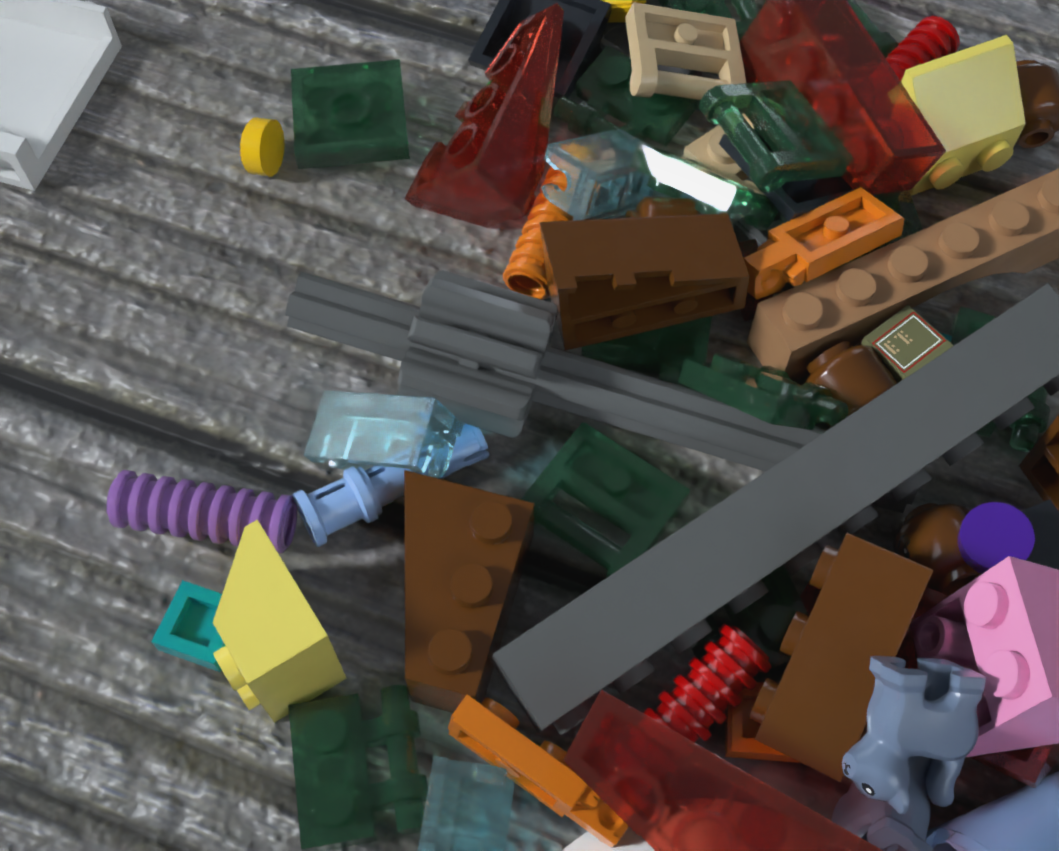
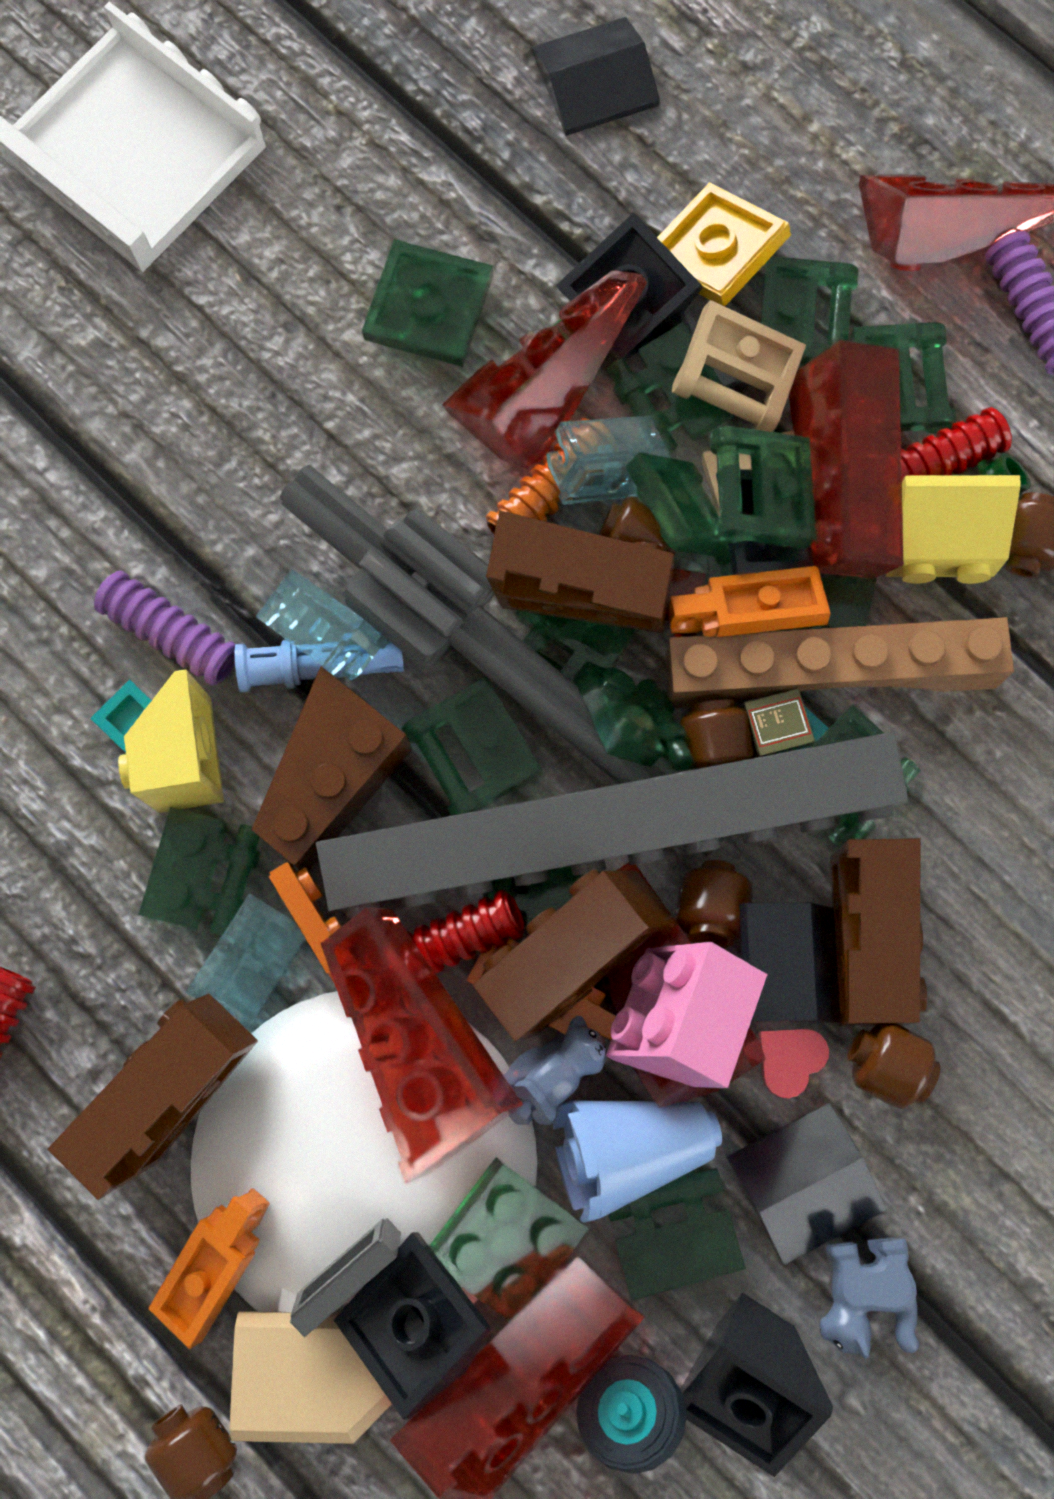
camera: 30 degrees right, 15 degrees up
yellow tile [240,117,285,177] -> none
sand blue animal [842,656,986,815] -> none
dark purple tile [957,502,1035,574] -> none

